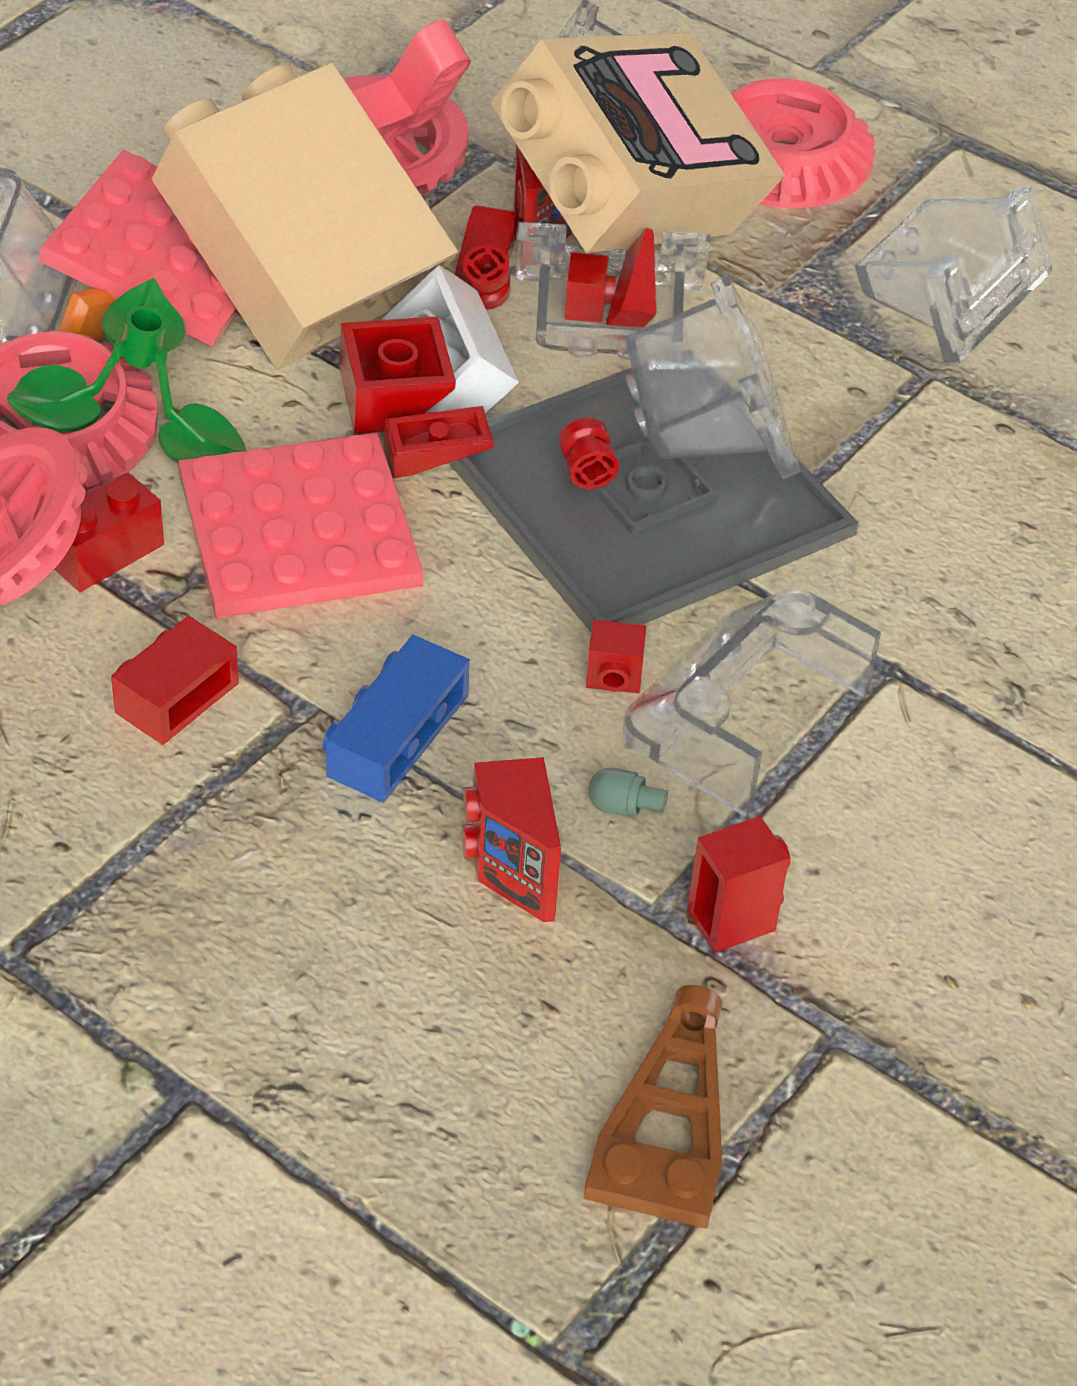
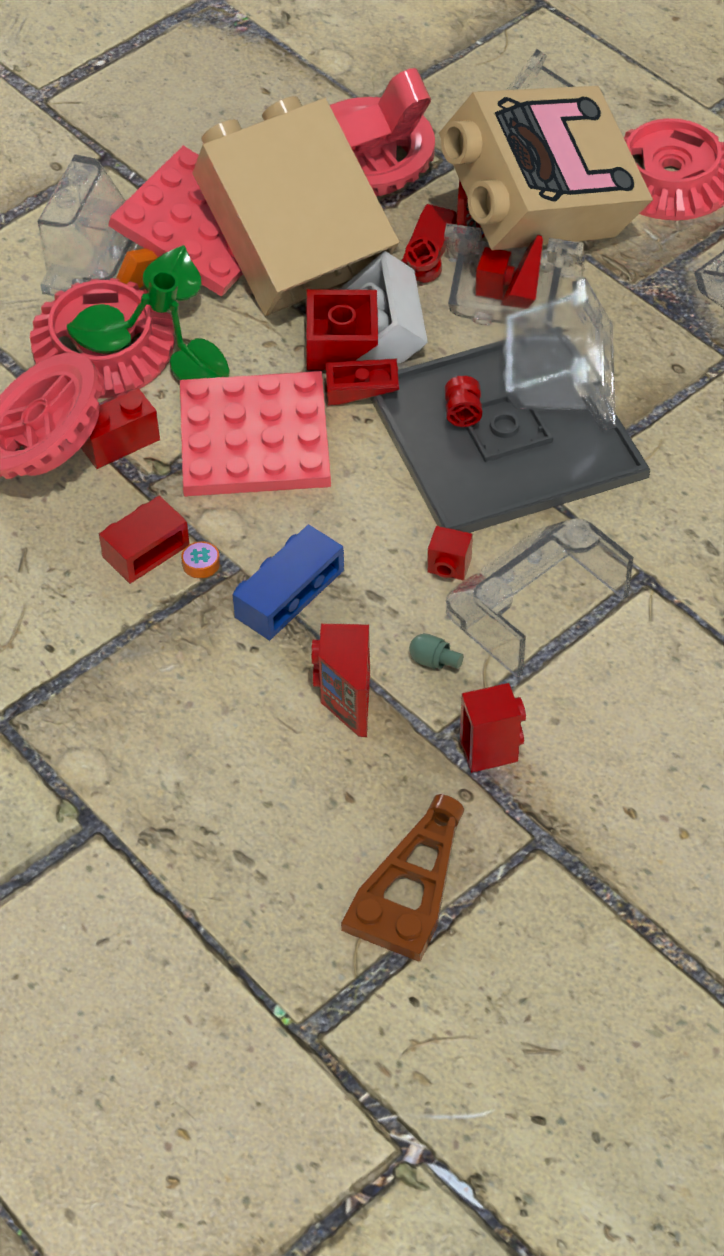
camera: 15 degrees right, 5 degrees up
none -> tile [181,541,220,578]

